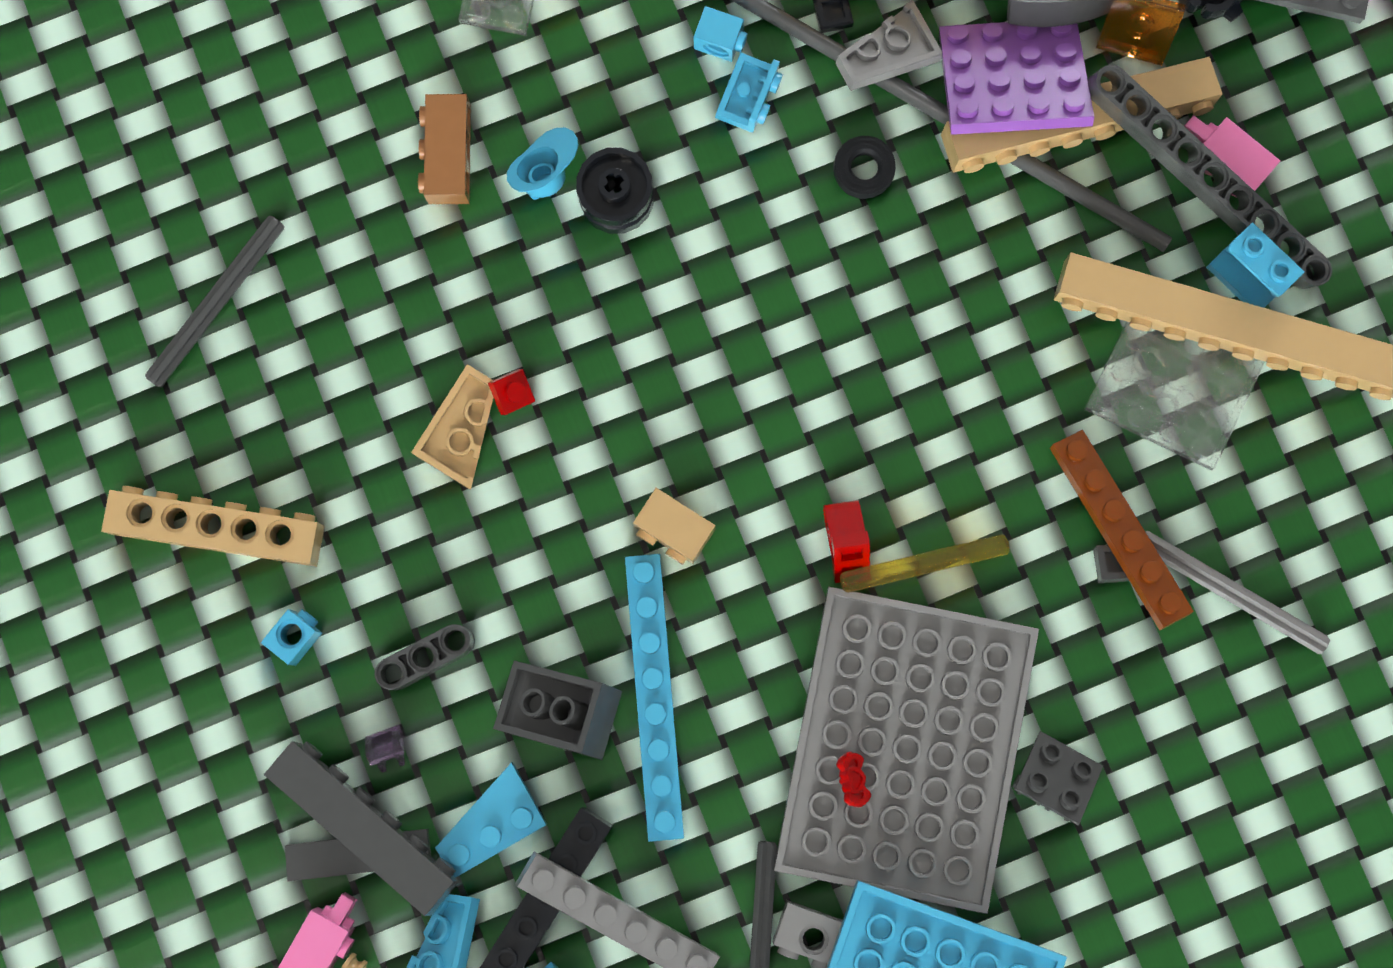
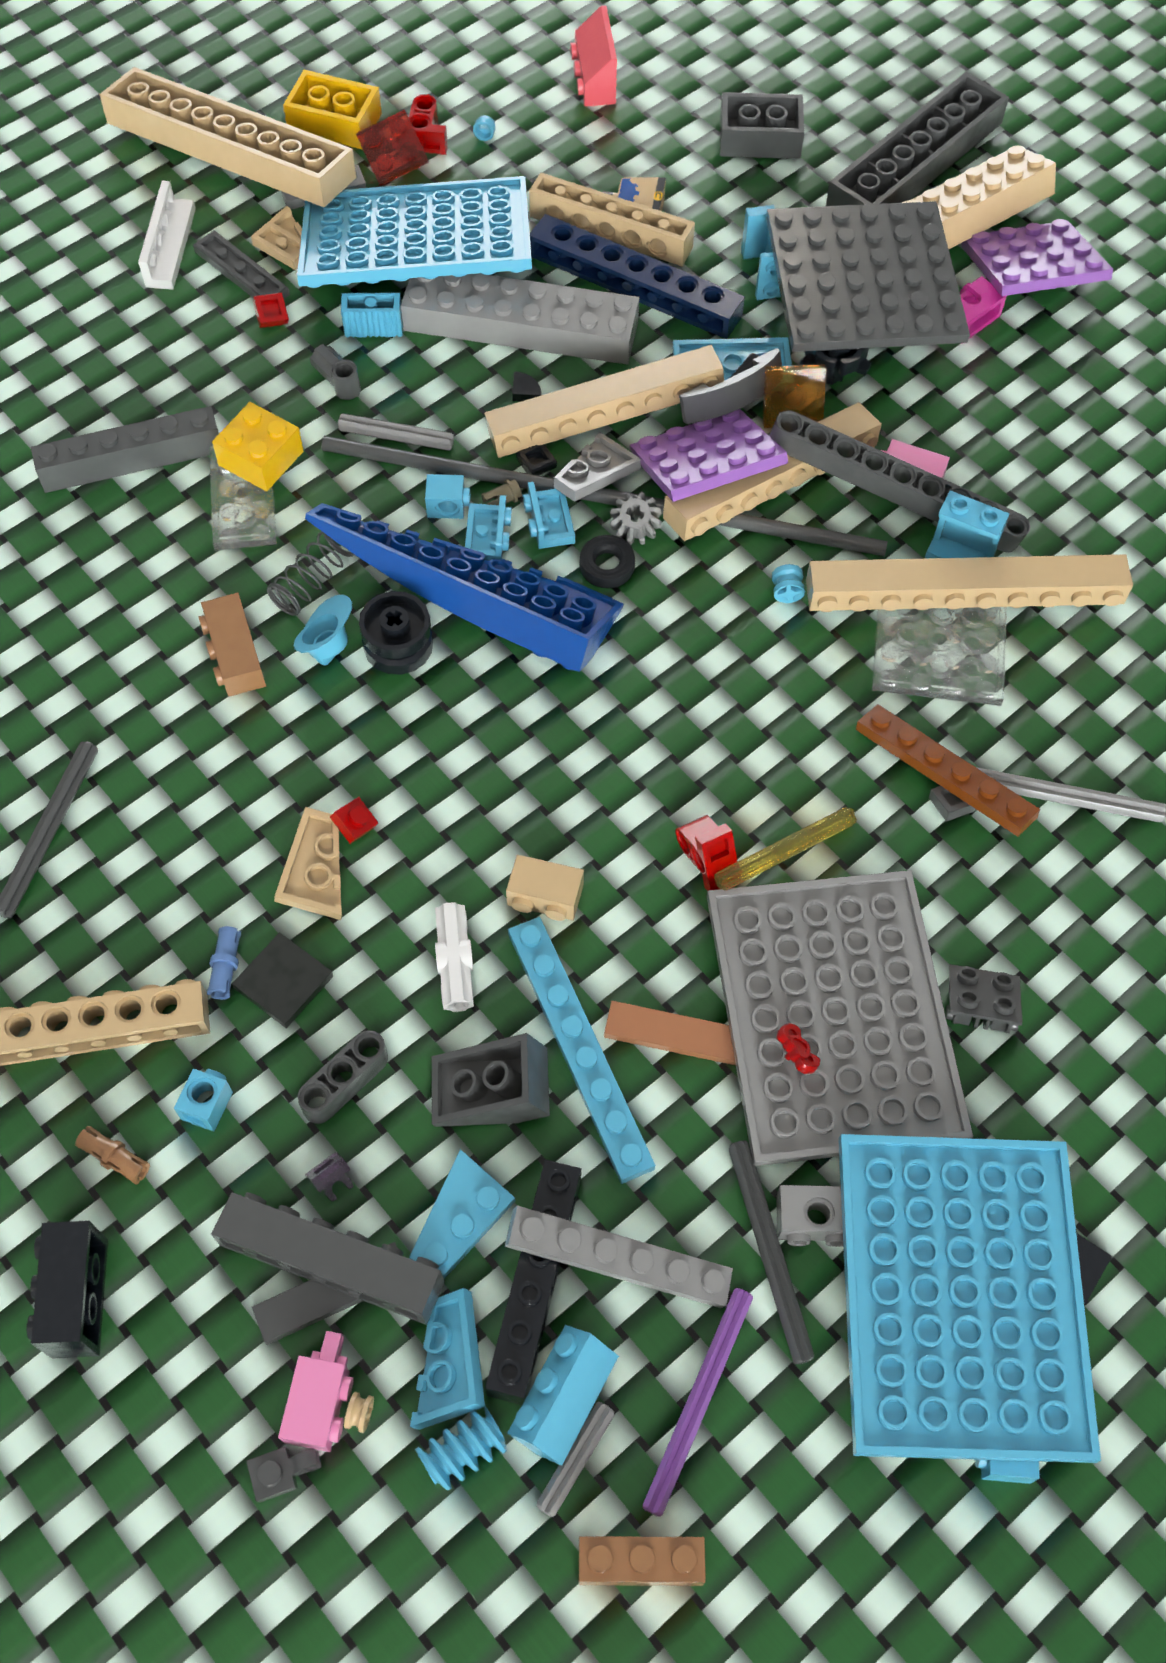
camera: 25 degrees left, 20 degrees down
none -> black brick [27,1221,108,1359]
none -> medium nougat pin [75,1126,150,1184]
none -> medium blue pin [207,926,241,1000]
none -> pearl dark grey tile [232,932,333,1029]
none -> dark grey piece [267,532,354,616]
none -> blue wedge [305,503,624,672]
none -> white piece [435,902,474,1012]
none -> dark tan pin [481,479,522,505]
none -> medium azure bracket [523,481,575,549]
none -> nougat tile [604,1001,736,1066]
none -> light grey gear [610,491,662,545]
none -> medium azure wheel [772,564,805,603]

